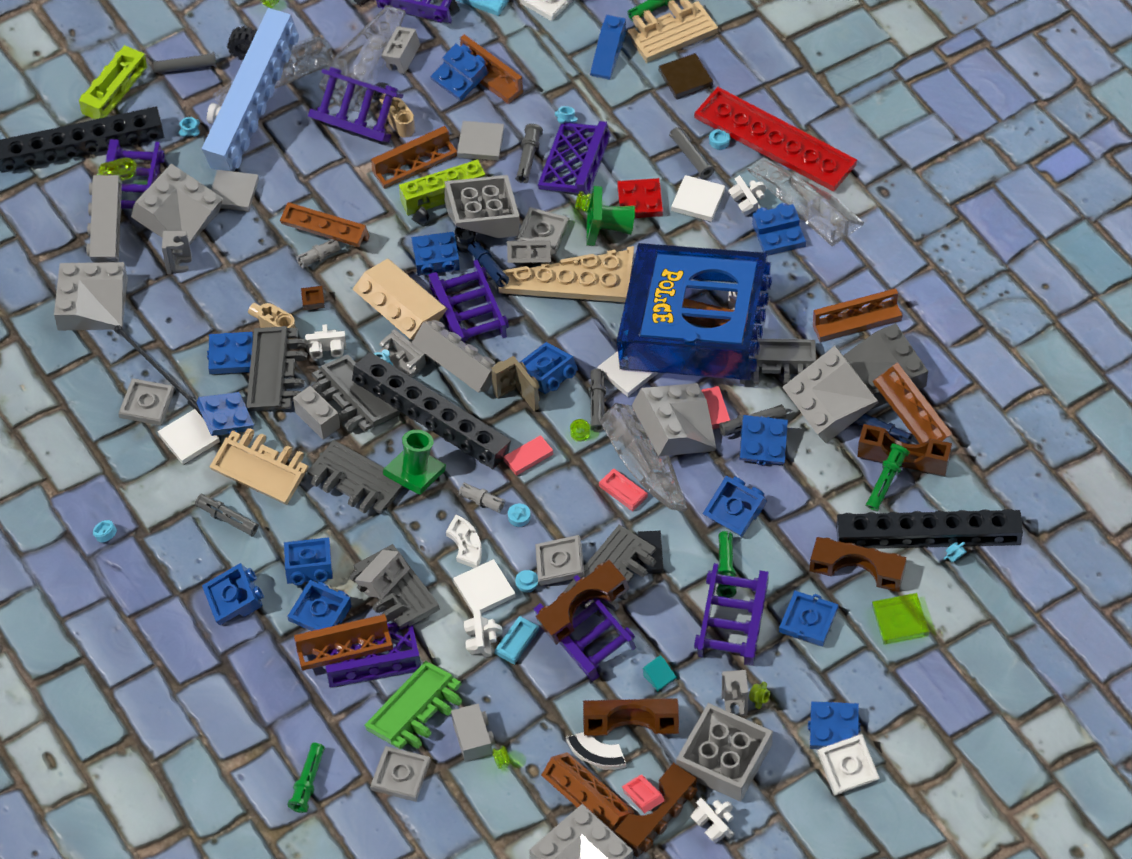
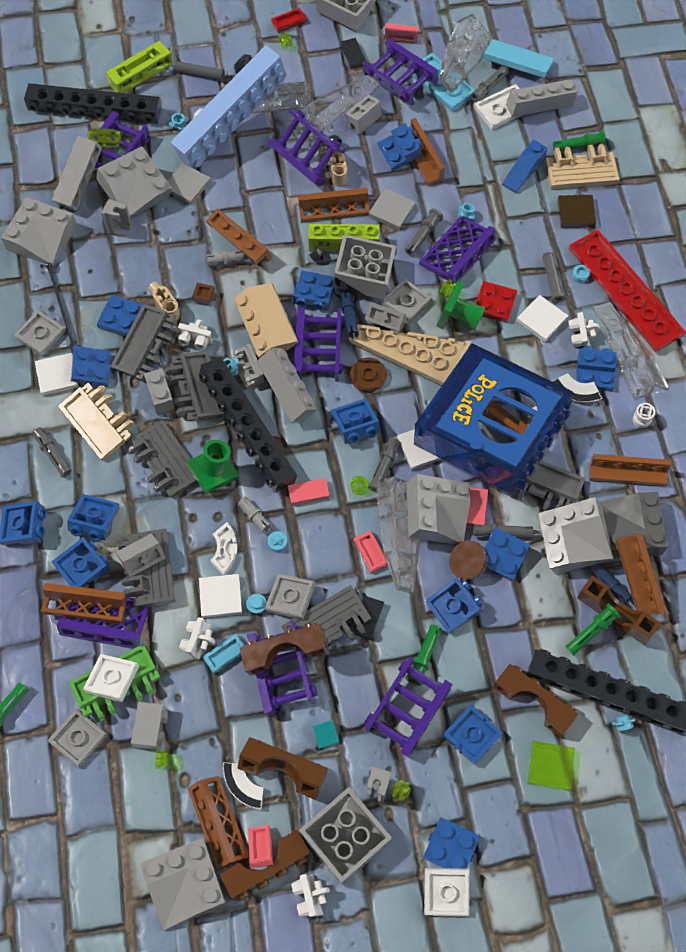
camera: 20 degrees right, 10 degrees up
dark tan bracket [491,356,540,411] -> none
none -> white tile [83,654,139,702]
none -> reddish brown tile [350,357,387,393]
none -> reddish brown tile [449,540,488,581]
none -> white tile [551,373,602,402]
none -> white wheel [633,403,655,428]

